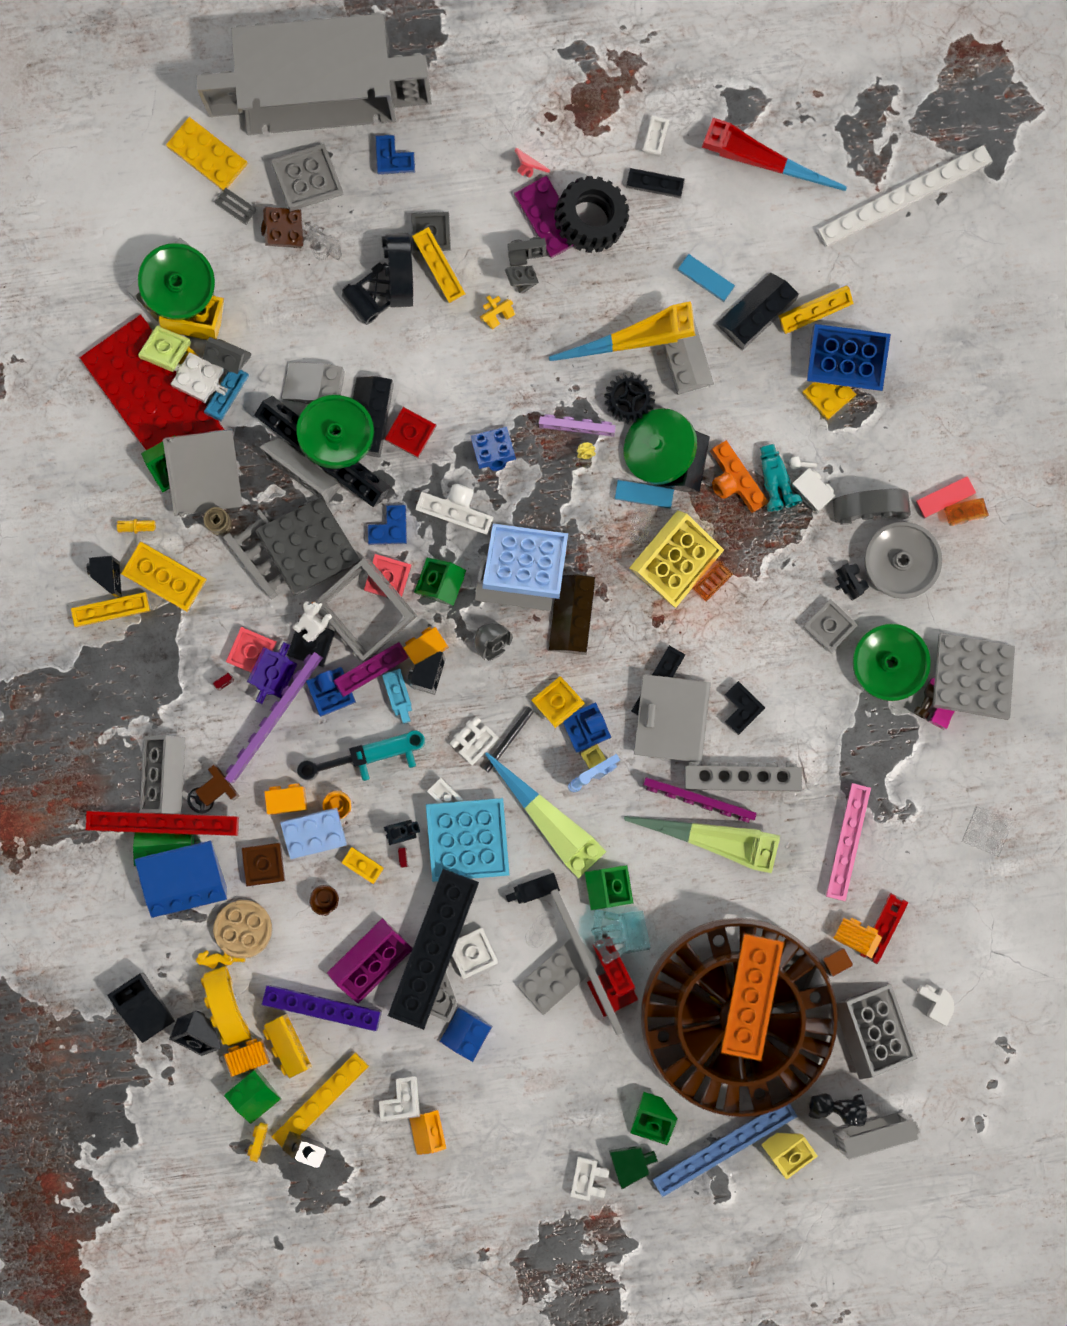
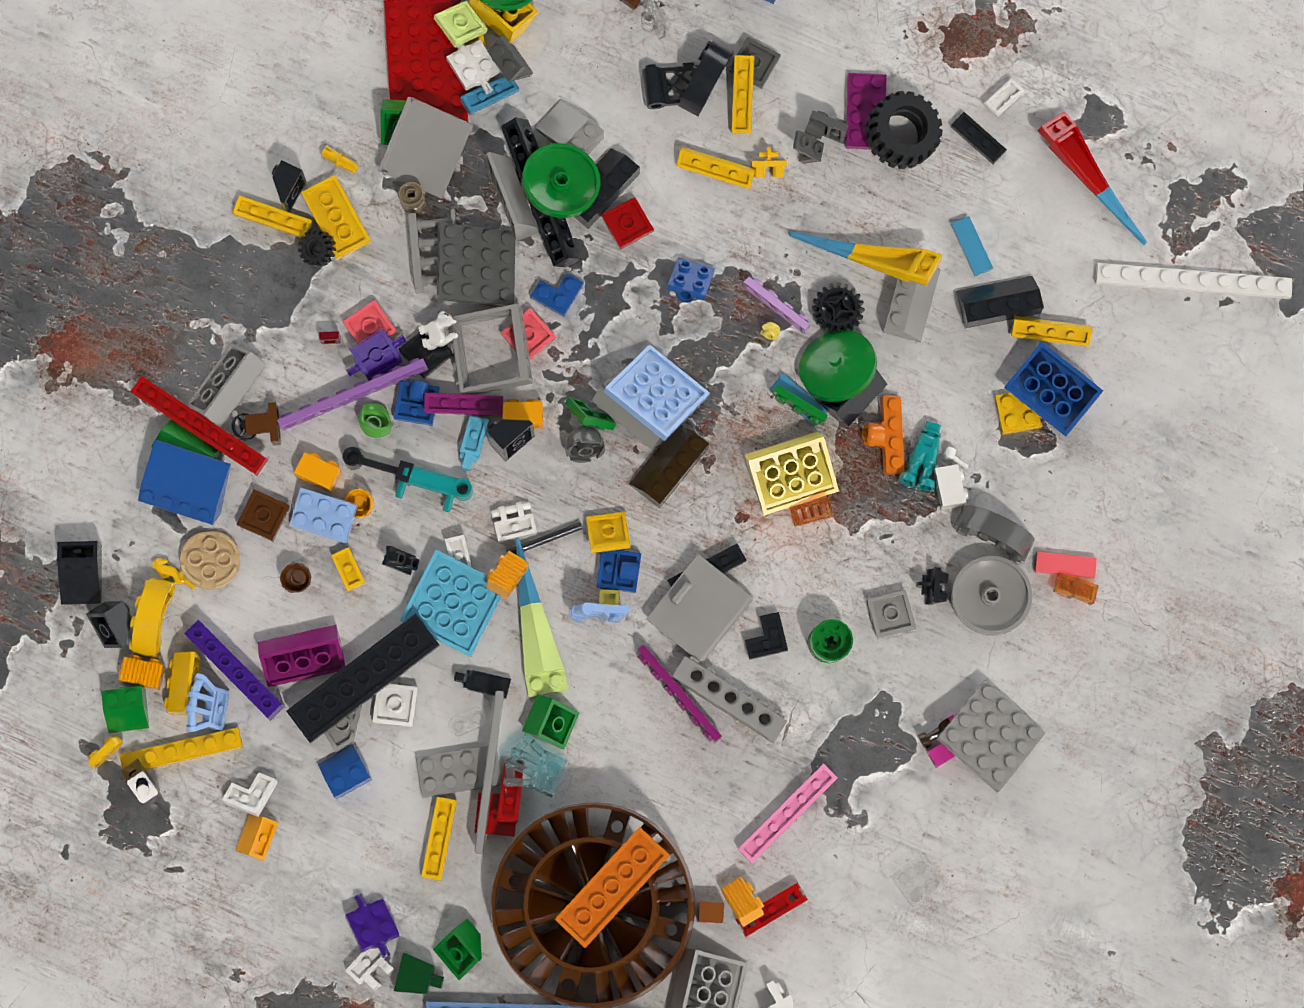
camera: 25 degrees right, 5 degrees down
dark red tile [398,847,409,868] -> none
green slope [414,557,467,606] -> none
white plate [415,484,494,535] -> none
coral piece [515,148,550,178] -> none
yellowish green plate [624,816,780,873] -> none
green dish [852,624,931,701] -> none
none -> light blue plate [185,673,230,732]
none -> black tyre [298,230,336,266]
none -> dark purple plate [345,894,399,958]
none -> bright green hat [358,403,392,438]
none -> yellow plate [421,797,457,881]
none -> light orange brick [486,551,529,599]
none -> green plate [565,397,616,430]
none -> yellow plate [676,147,756,189]
none -> green plate [773,385,828,426]
none -> green wheel [808,619,853,664]

